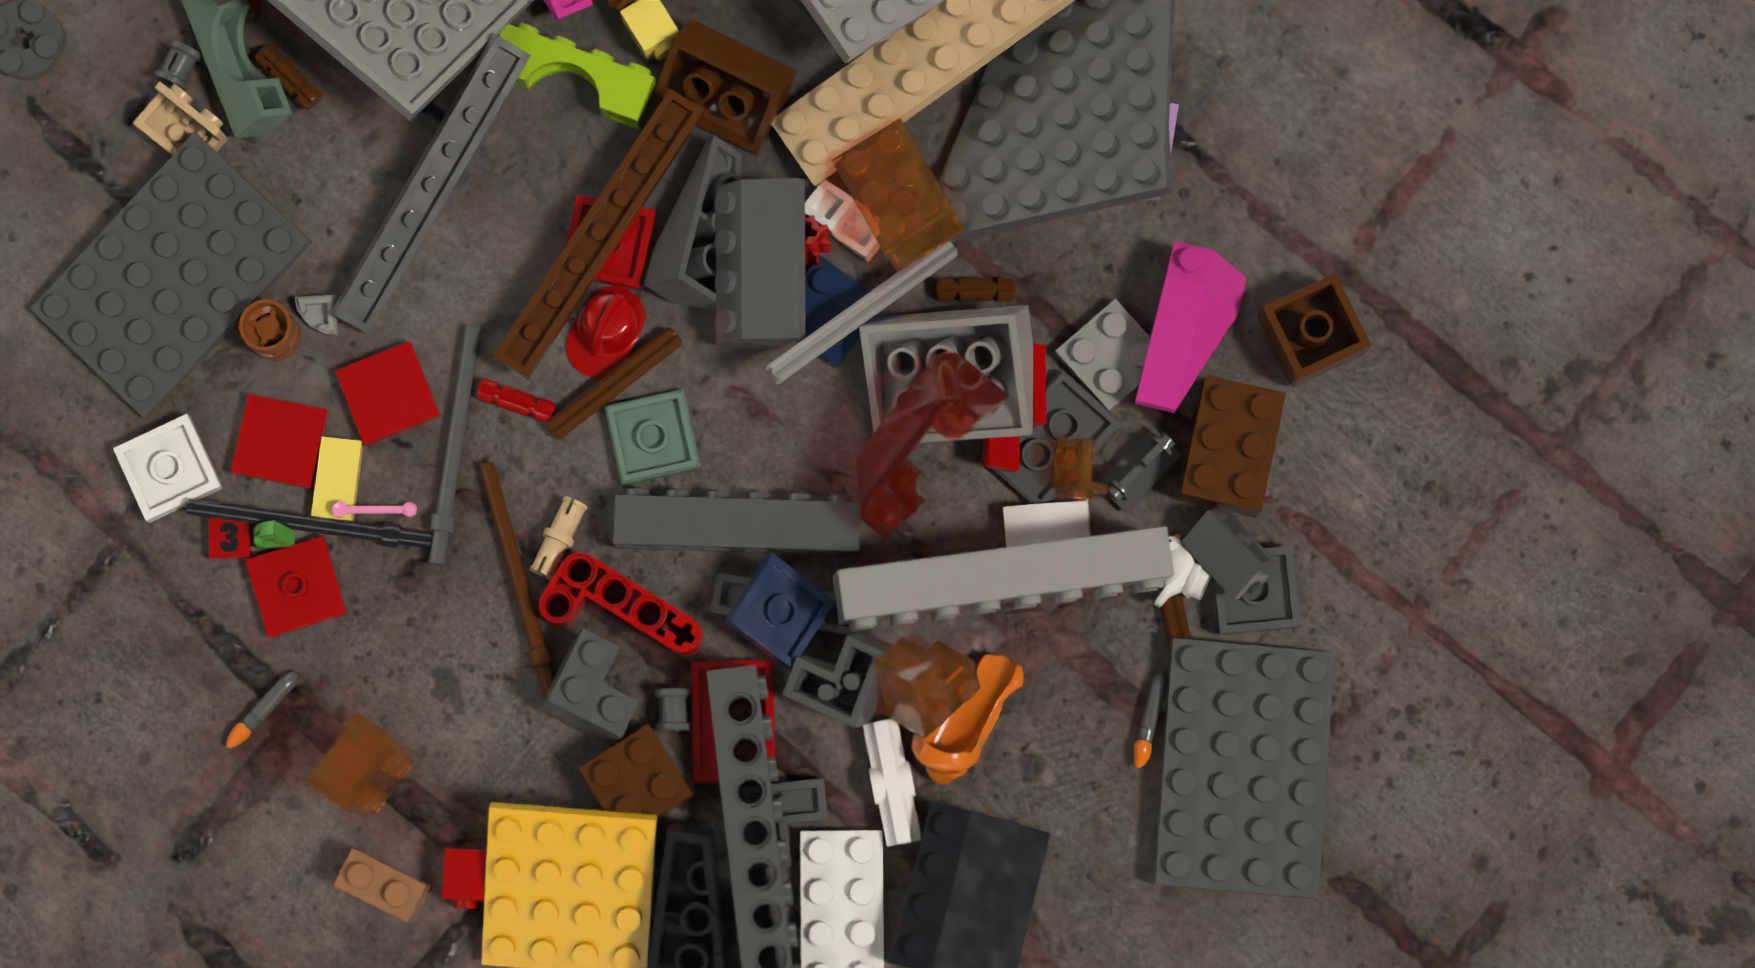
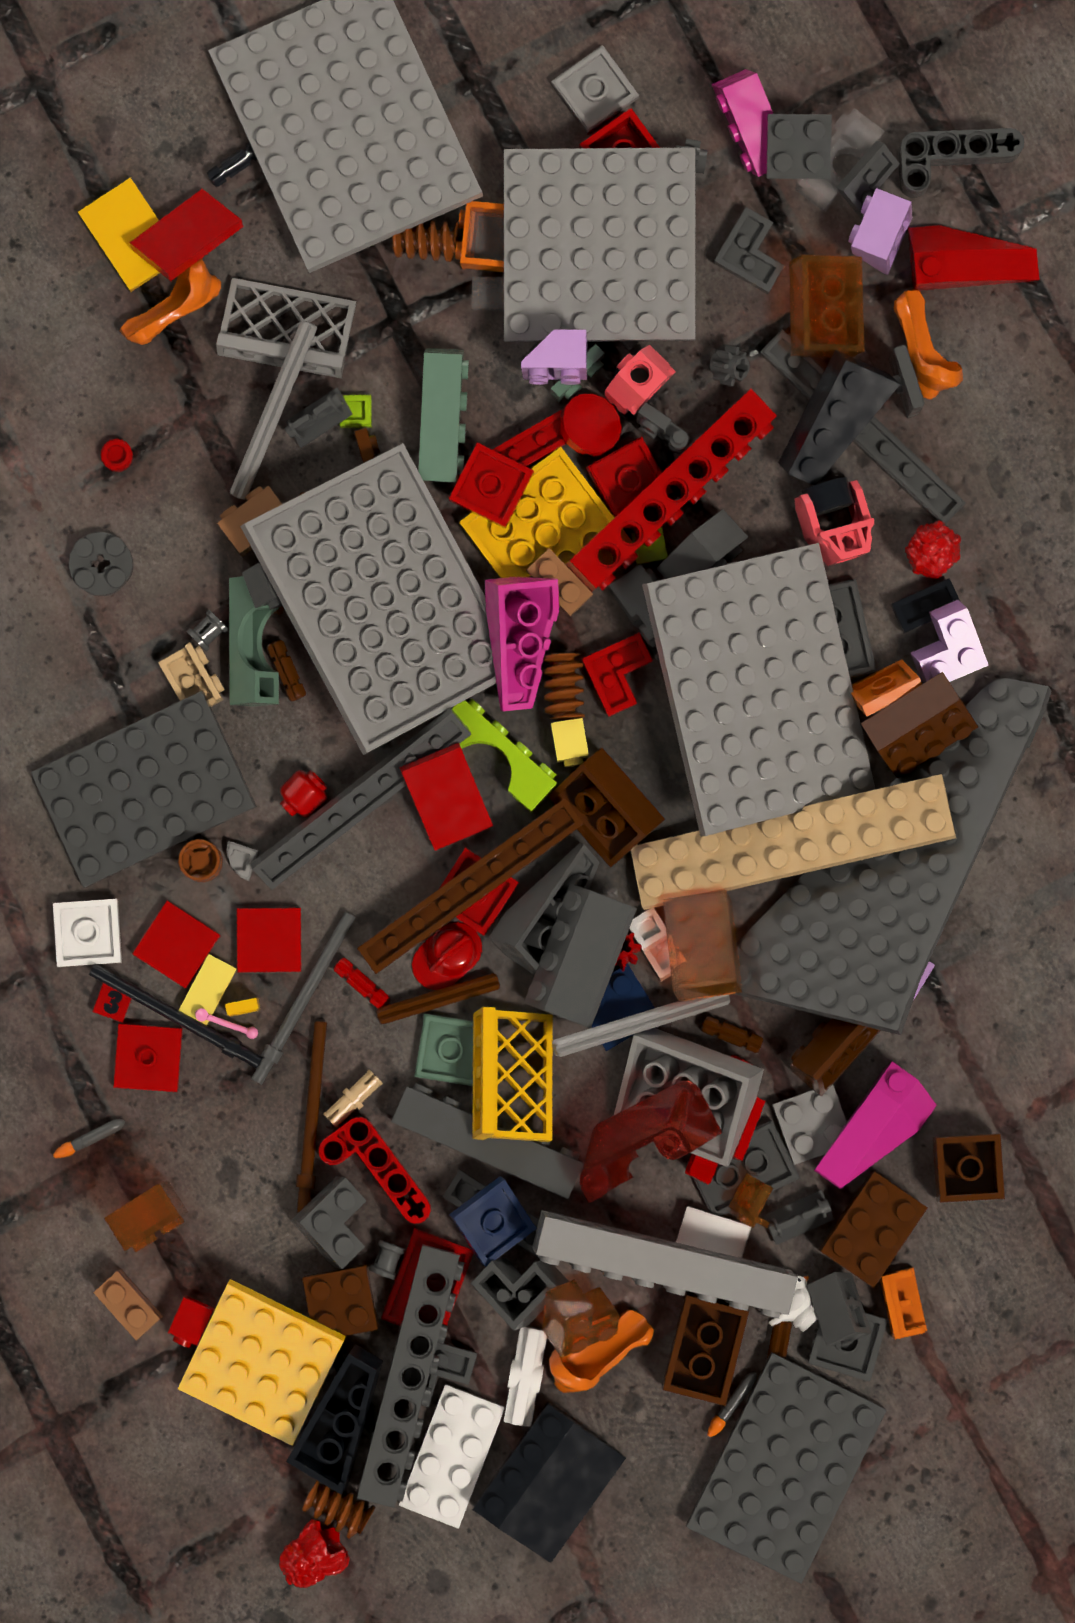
camera: 20 degrees right, 5 degrees up
bright green tile [254,520,295,549] -> none
none -> yellow tile [225,998,261,1017]
none -> red head [280,770,328,817]
none -> red tile [399,742,493,851]
none -> yellow fence [472,1007,553,1142]
none -> reddish brown brick [662,1293,749,1406]
none -> reddish brown slope [790,1018,881,1097]
none -> orange hinge [880,1267,927,1340]

